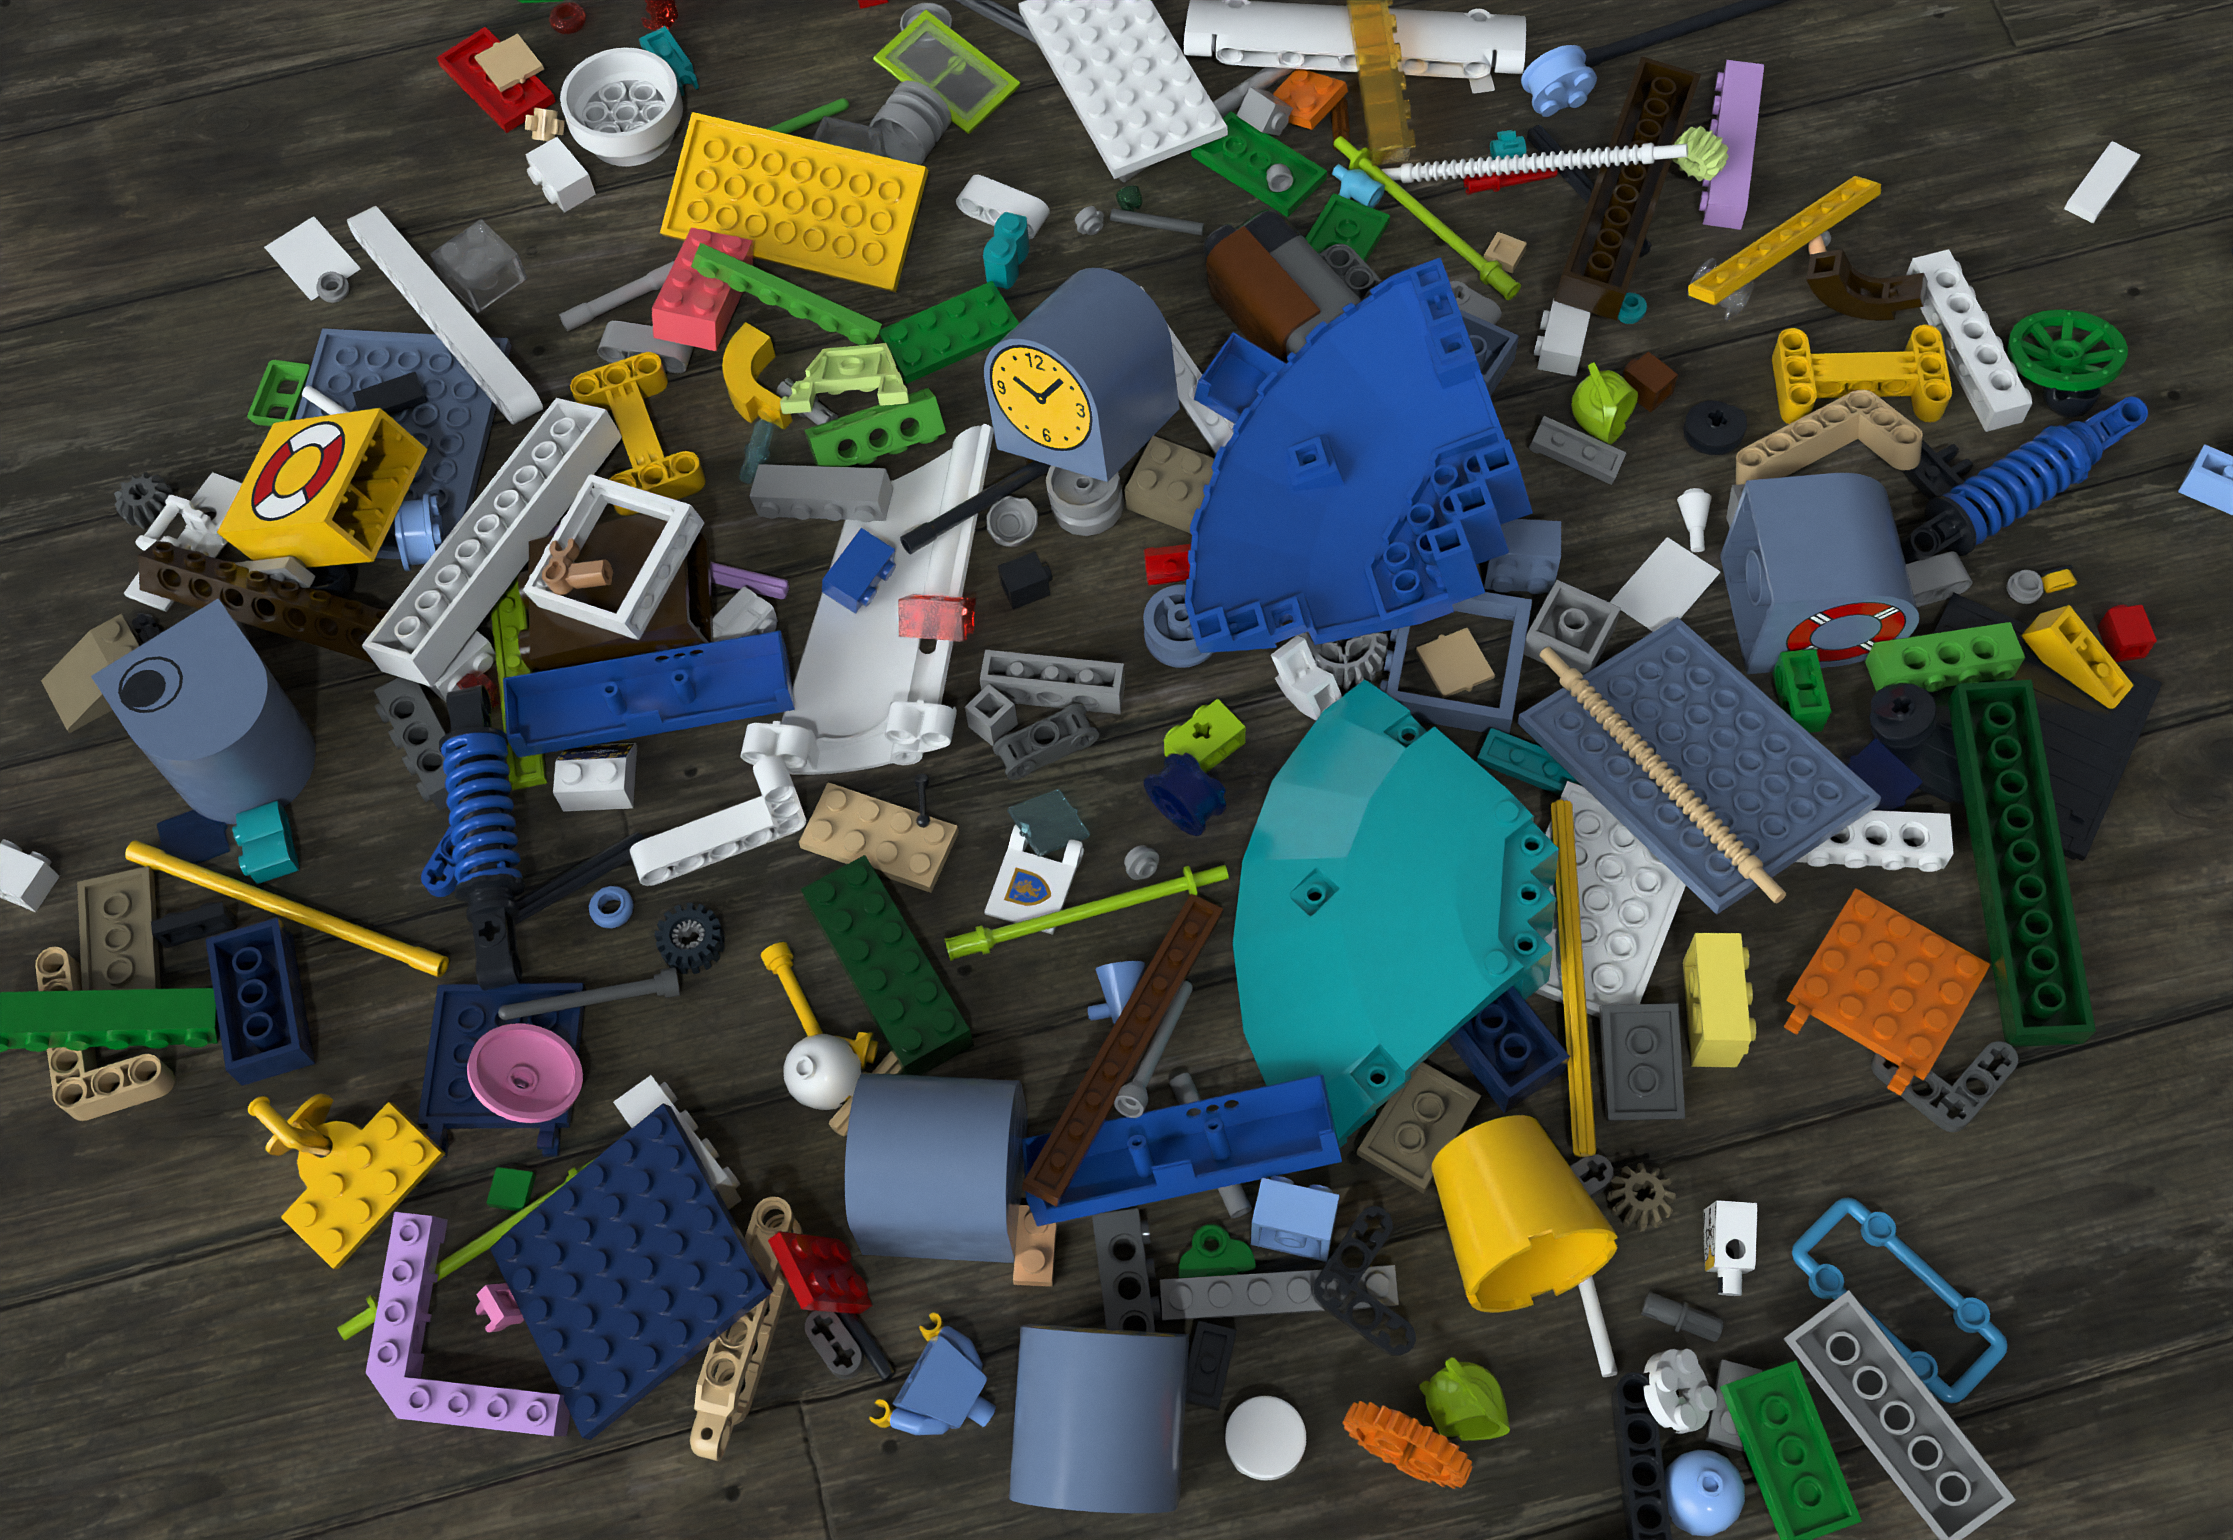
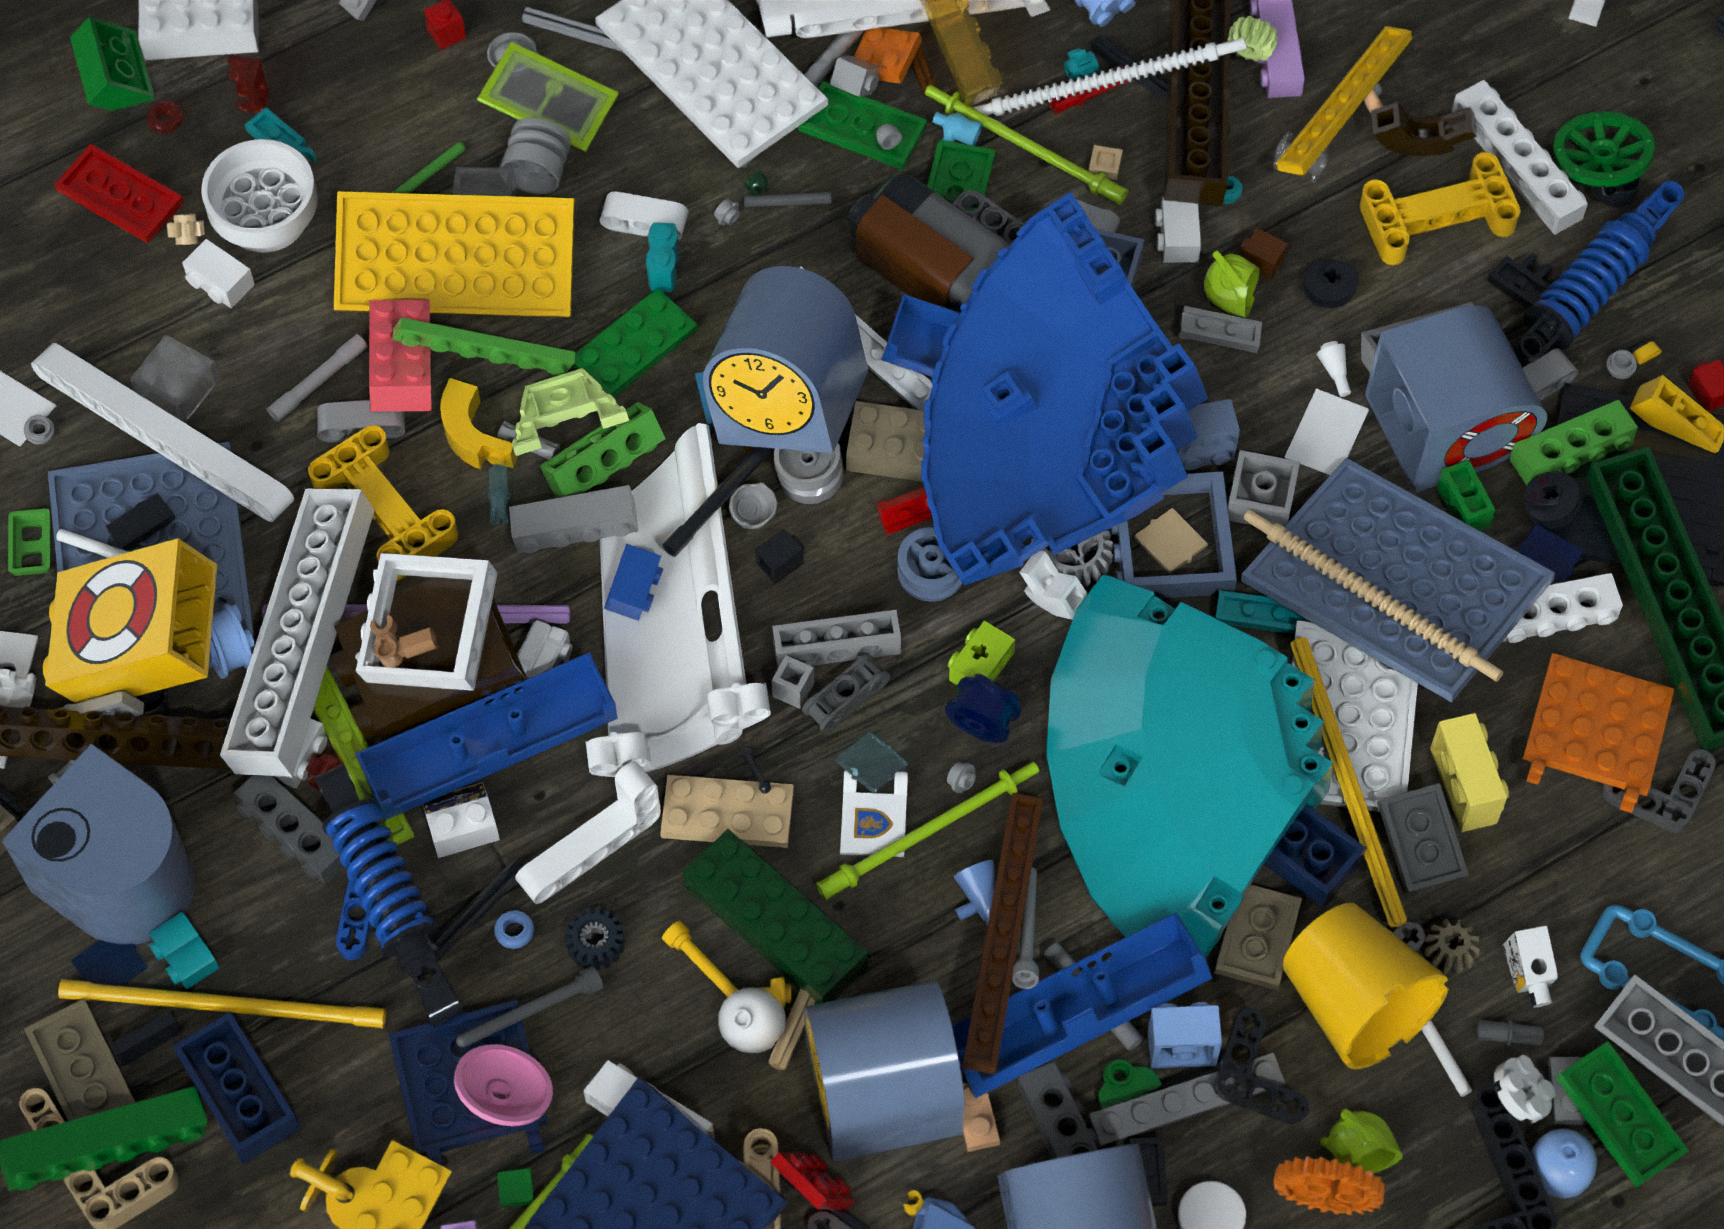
camera: 20 degrees left, 0 degrees up
tan piece [475,34,544,92] -> none
clear red hinge [898,594,976,641] -> none
tan beam [1736,390,1923,485] -> none

